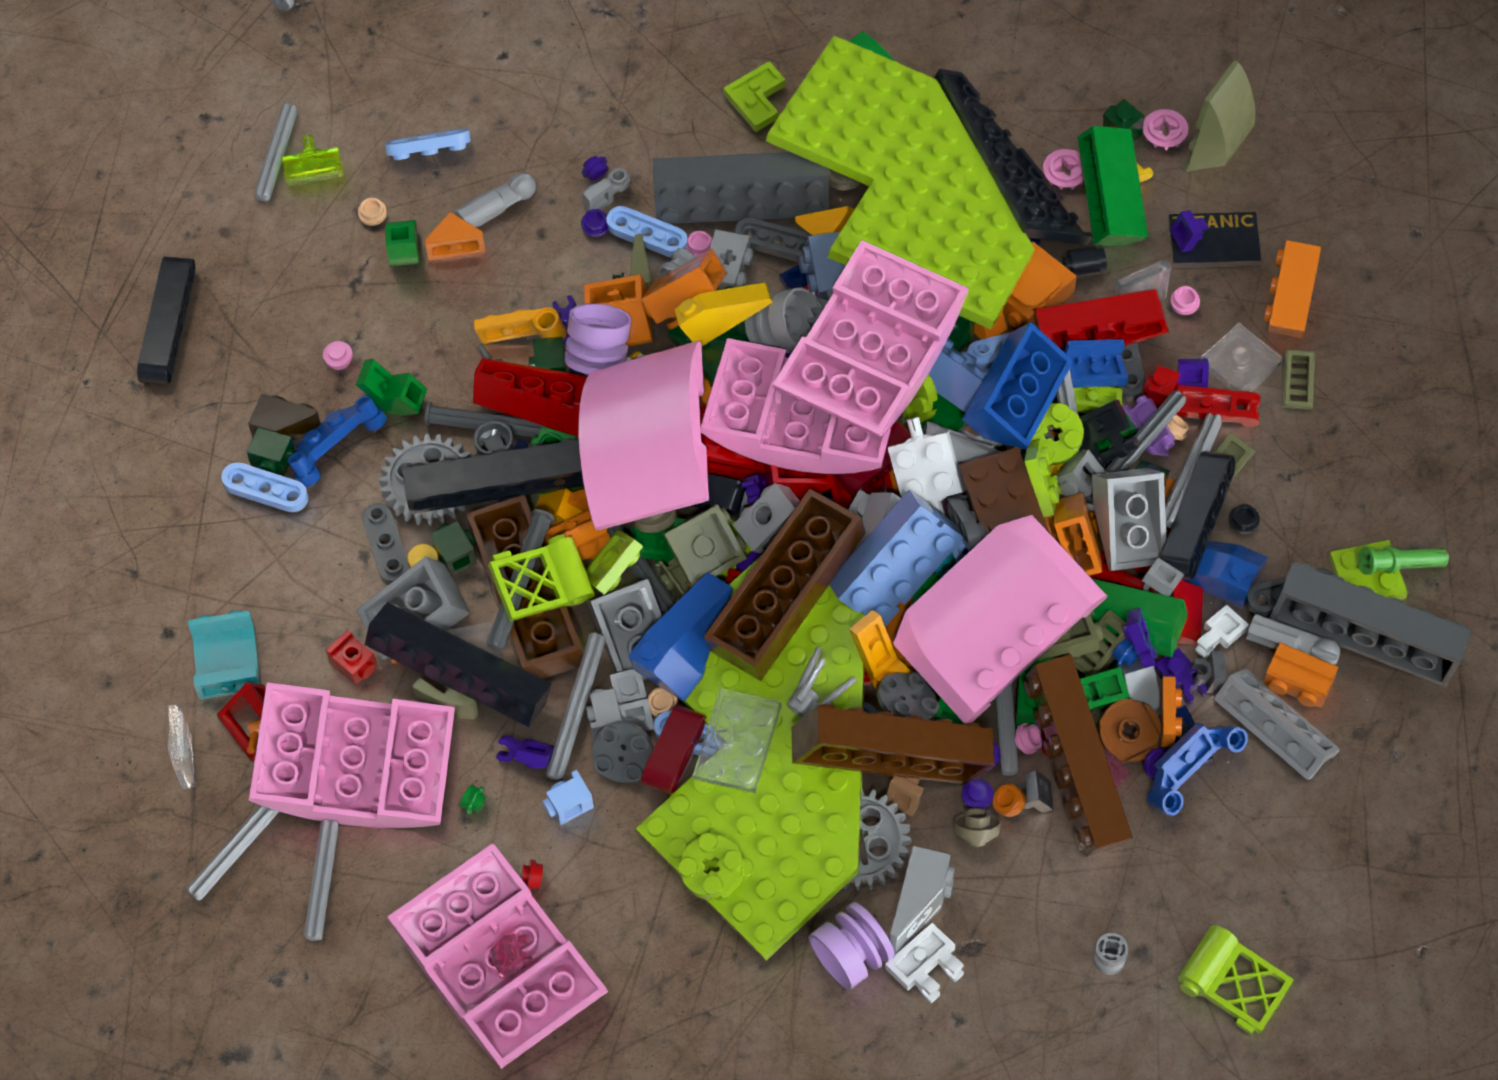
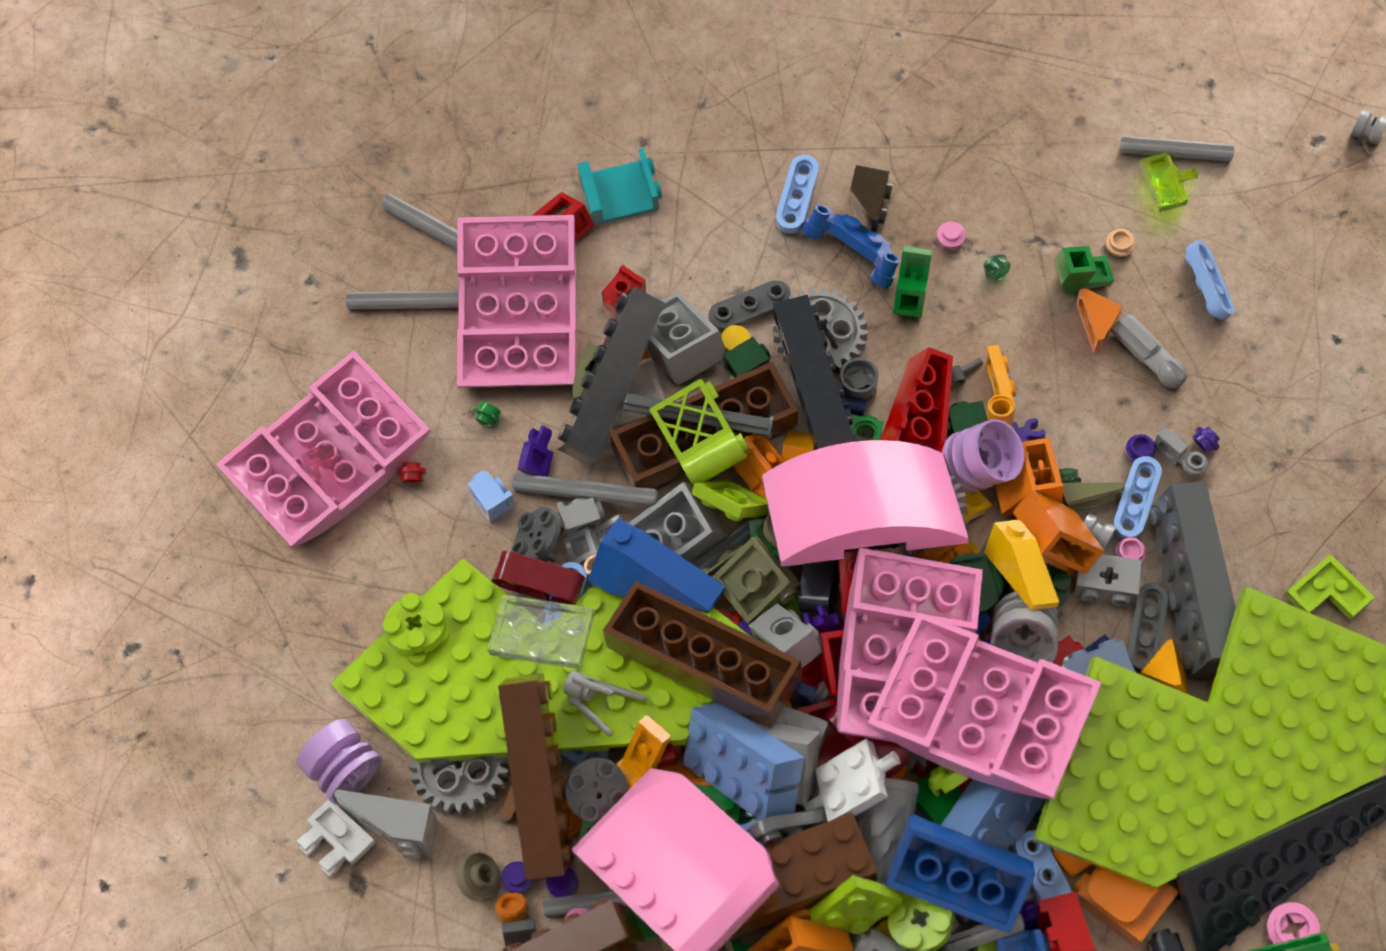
camera: 85 degrees right, 5 degrees up
black beam [137,256,196,384] -> none
clear plate [167,705,195,789] -> none
dark green brick [247,427,297,476] -> none
dark grey axle [425,402,571,437] -> none
none -> clear green plate [984,254,1010,281]

